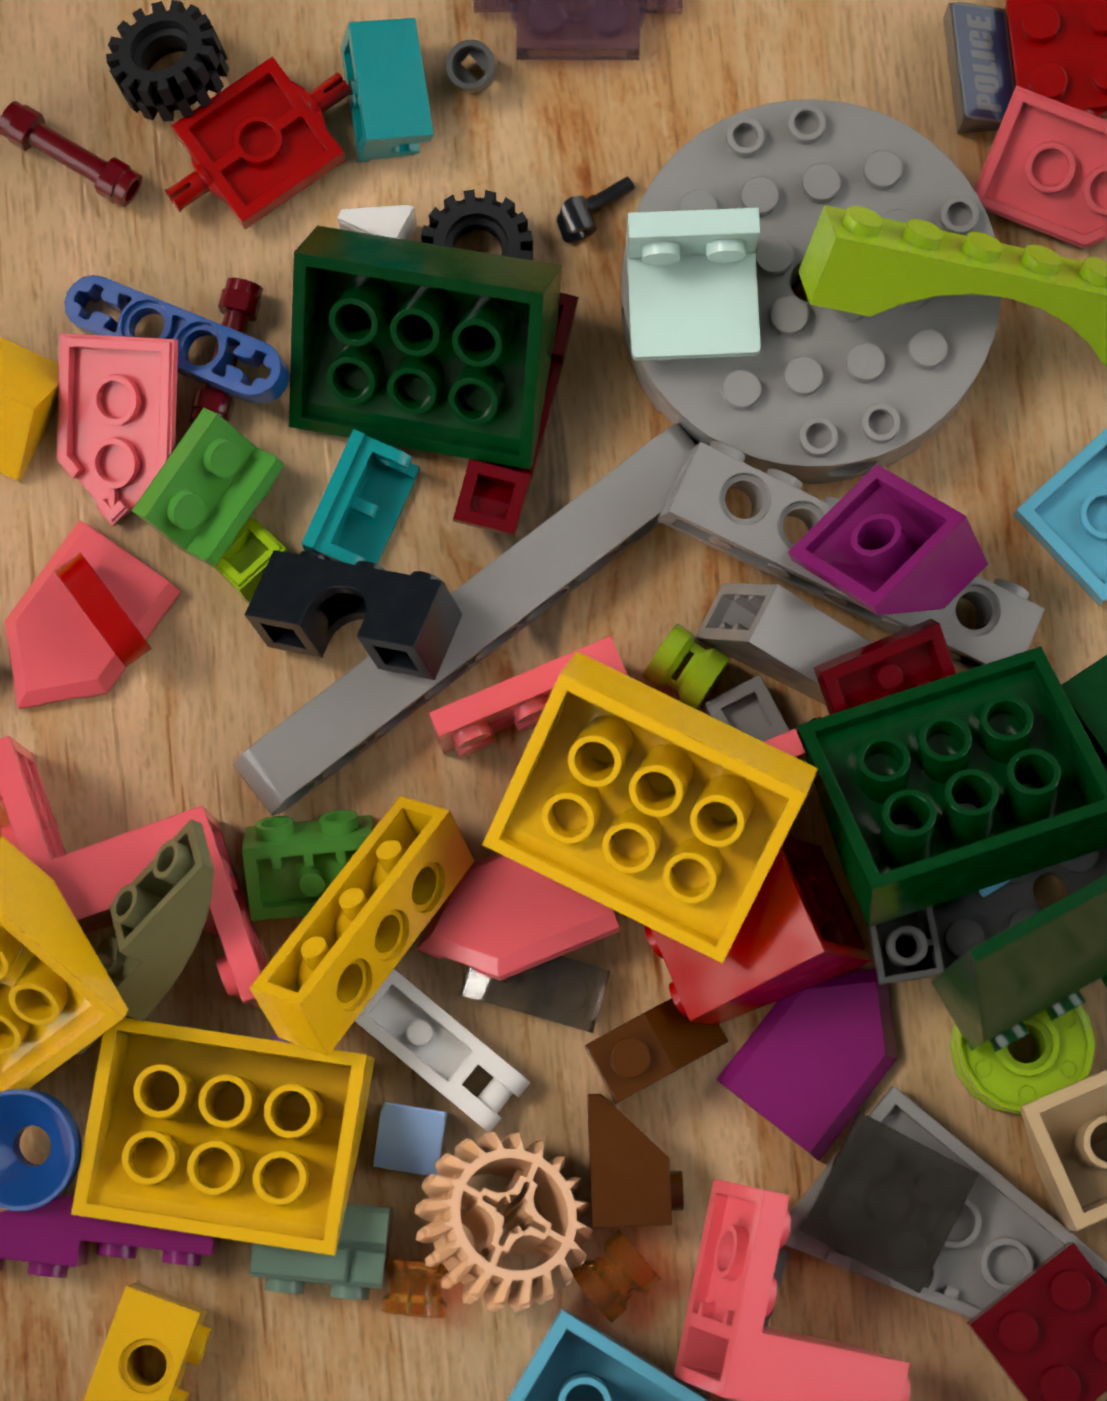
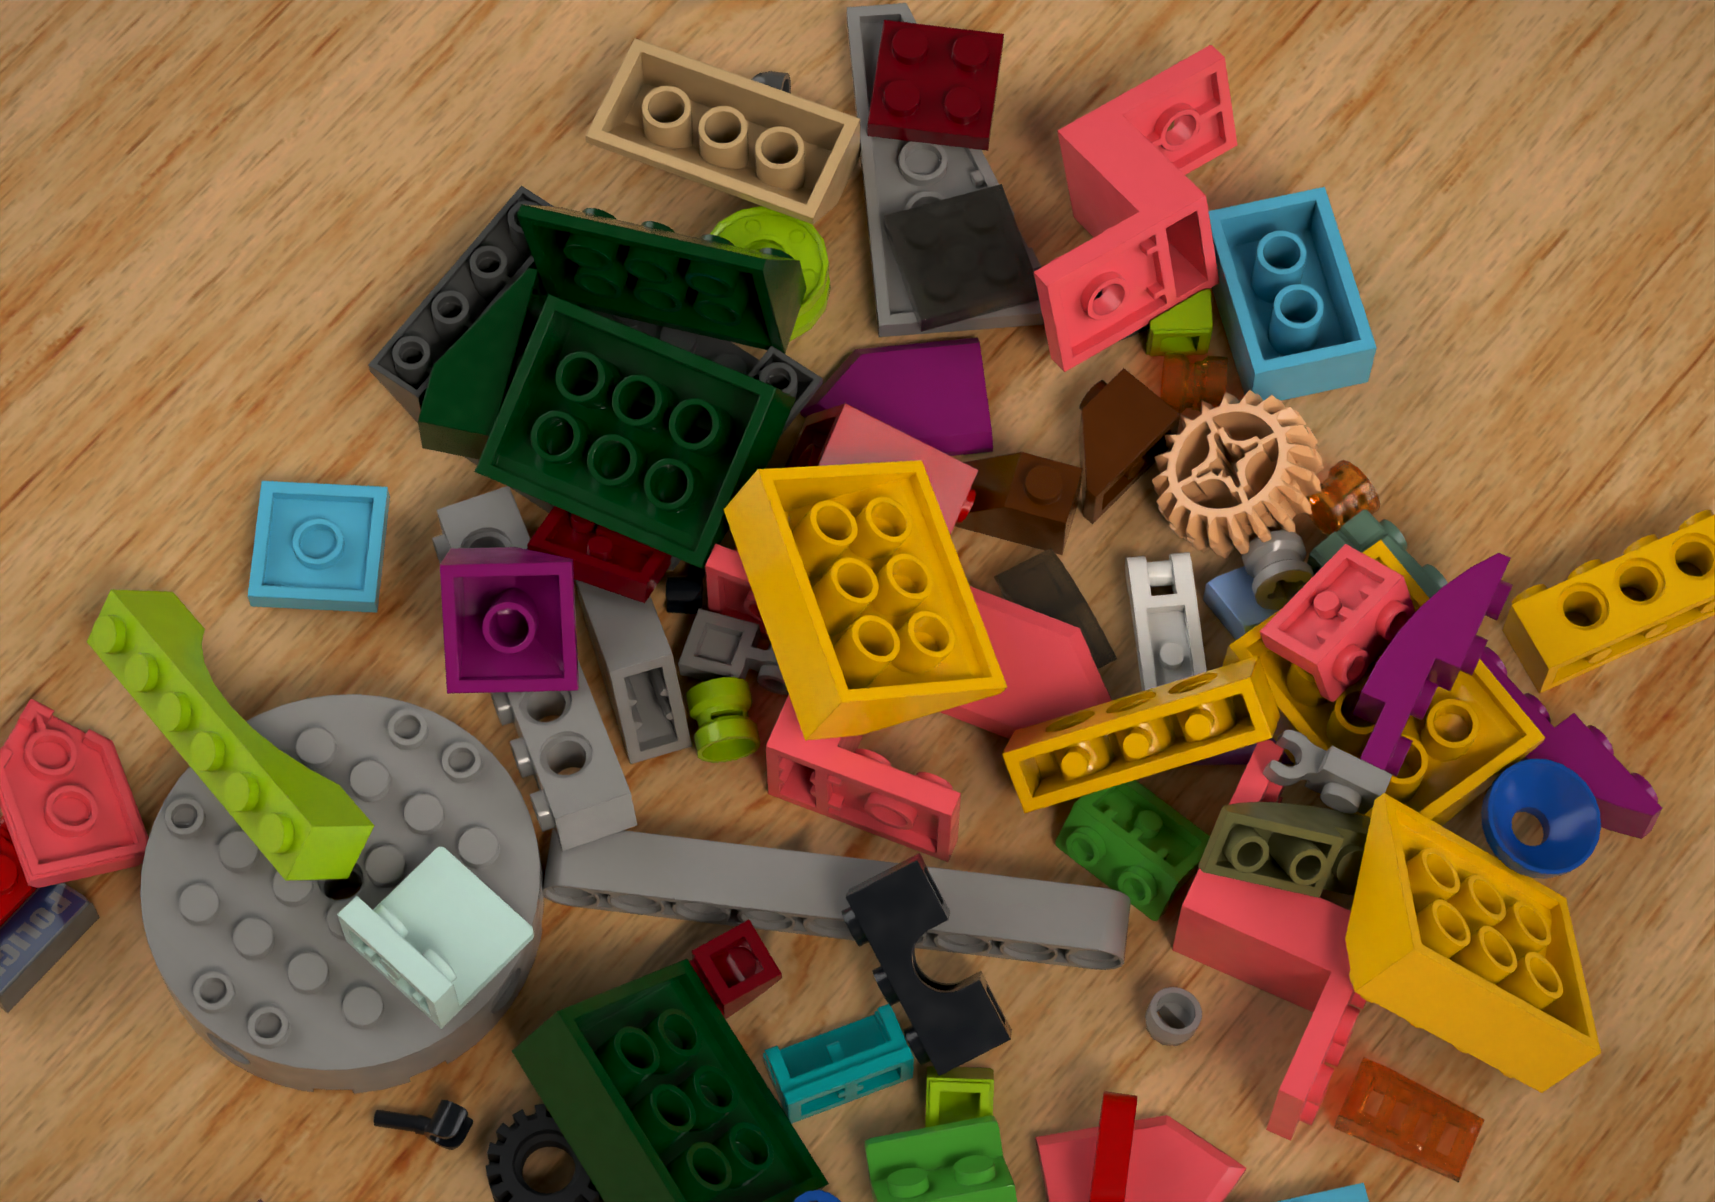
camera: 135 degrees left, 15 degrees down
none -> light grey hinge [1145,987,1202,1046]
none -> lime slope [1146,289,1213,356]
none -> light grey wheel [1242,530,1314,610]
none -> coral bracket [1259,544,1415,702]
none -> light grey plate [1263,730,1392,815]
none -> magenta slope [1352,553,1513,777]

